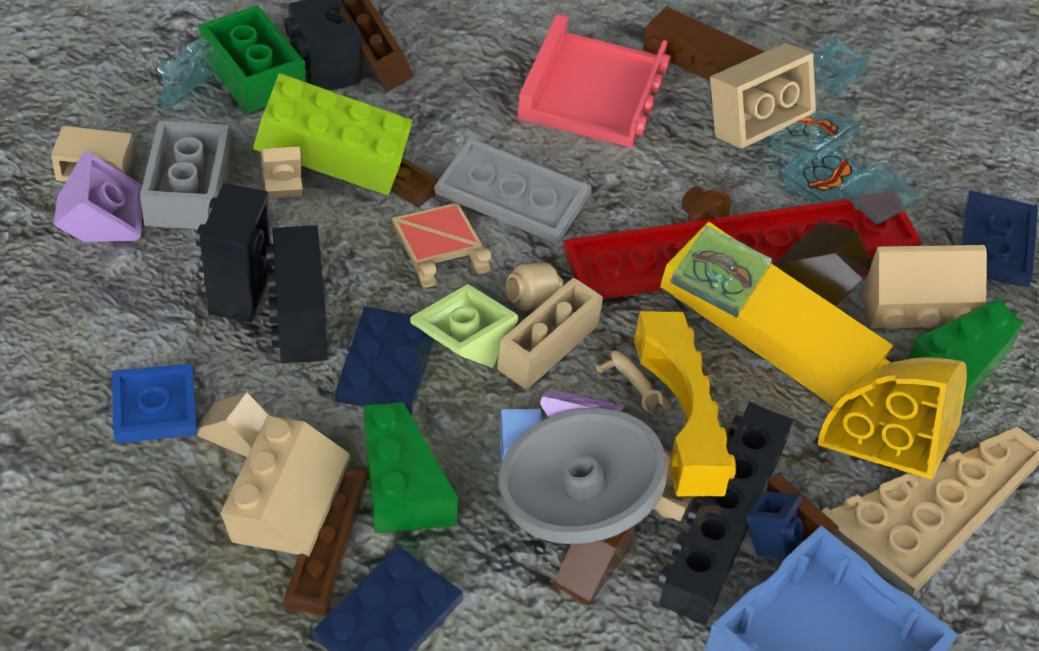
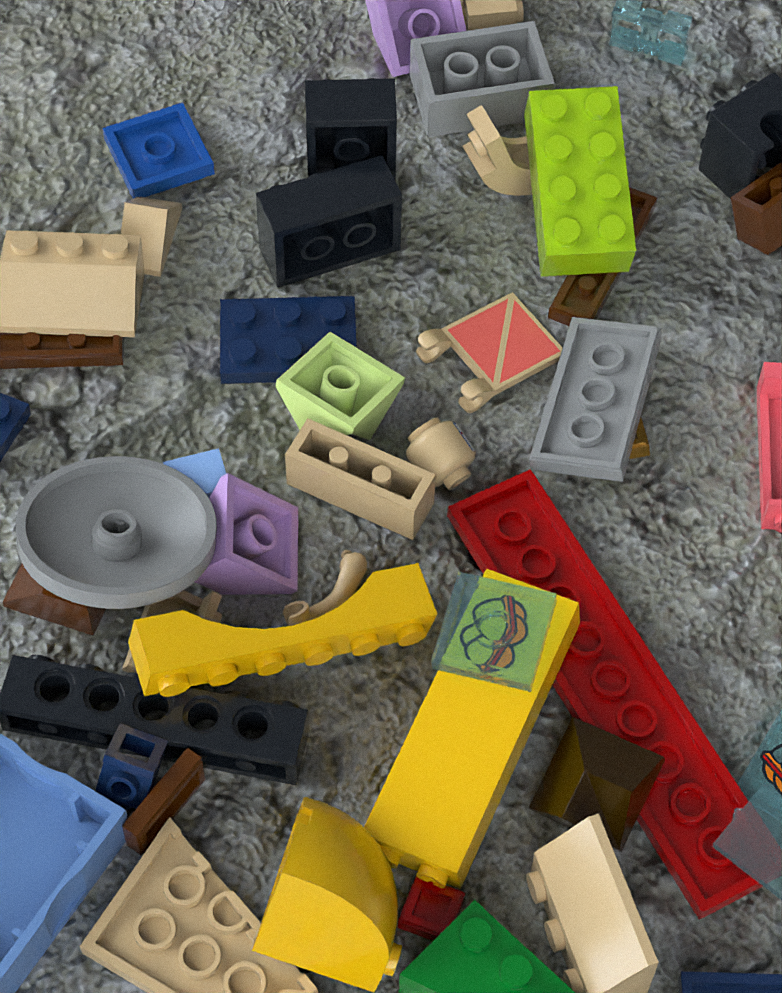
camera: 80 degrees right, 10 degrees up
green brick [198,5,306,114] -> none
green wedge [363,402,458,534] -> none
reddish brown piece [682,186,731,222] -> none

